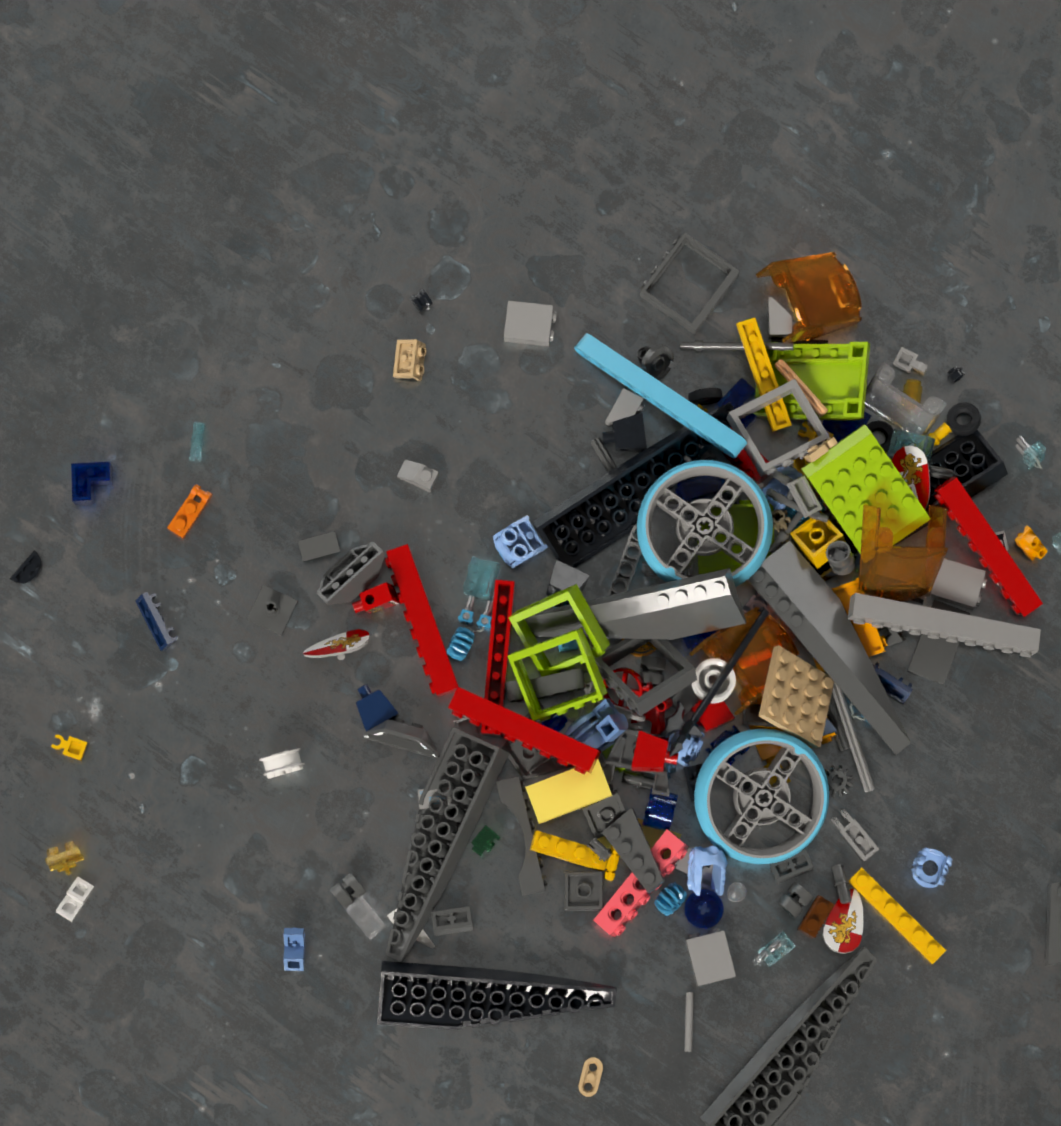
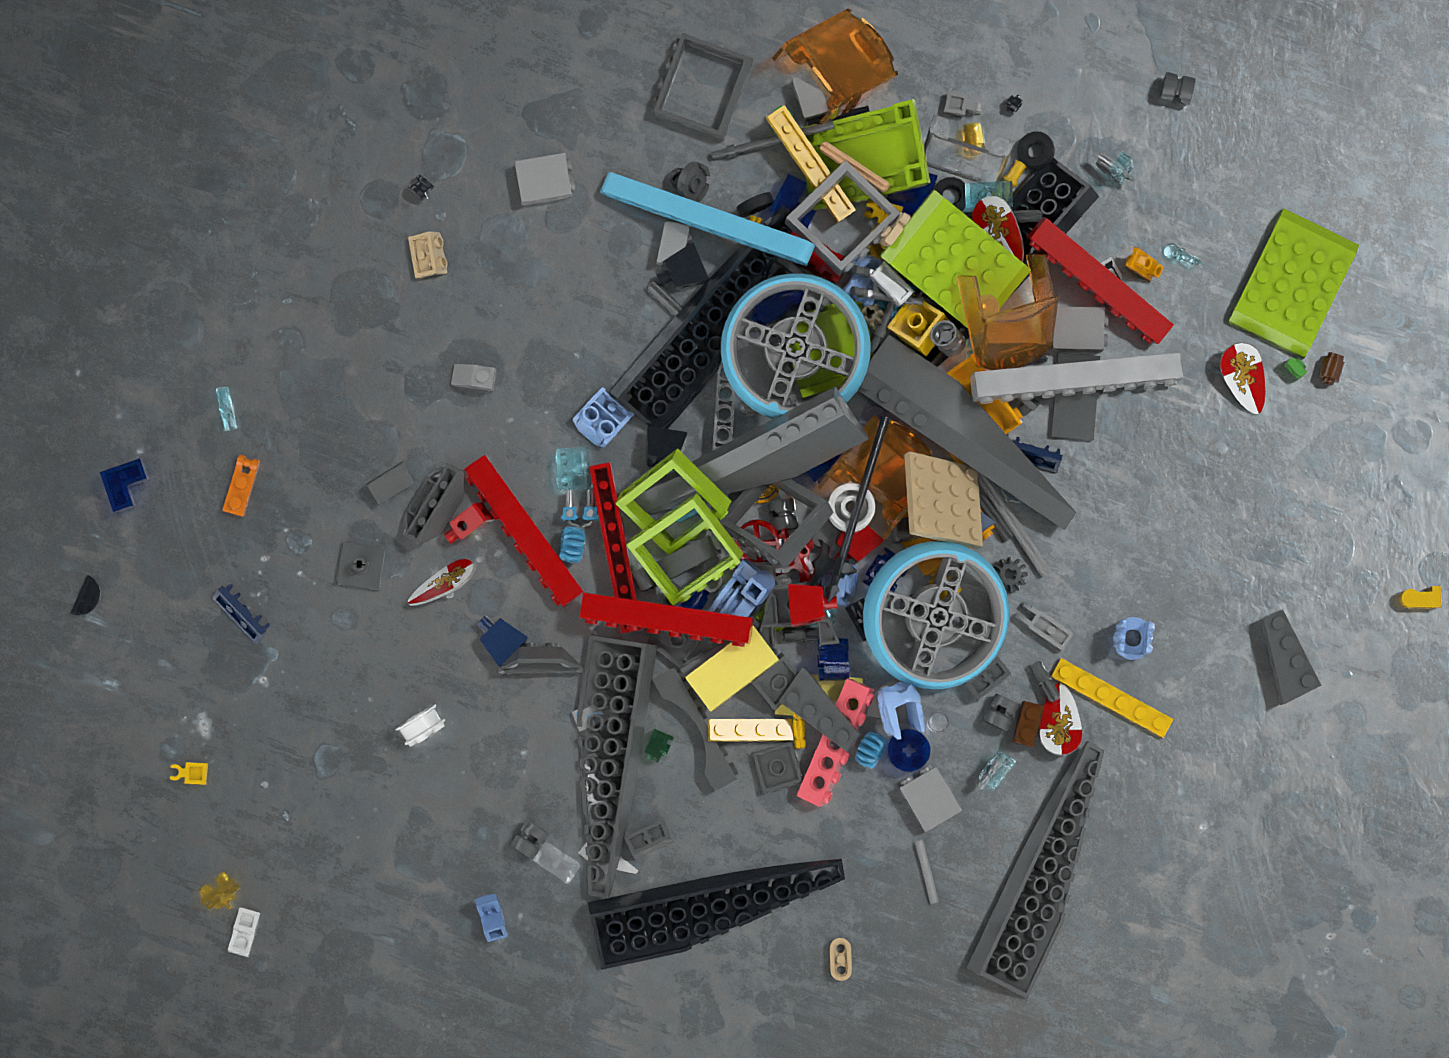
camera: 20 degrees left, 5 degrees up
dark grey pin [587,837,612,862] -> none

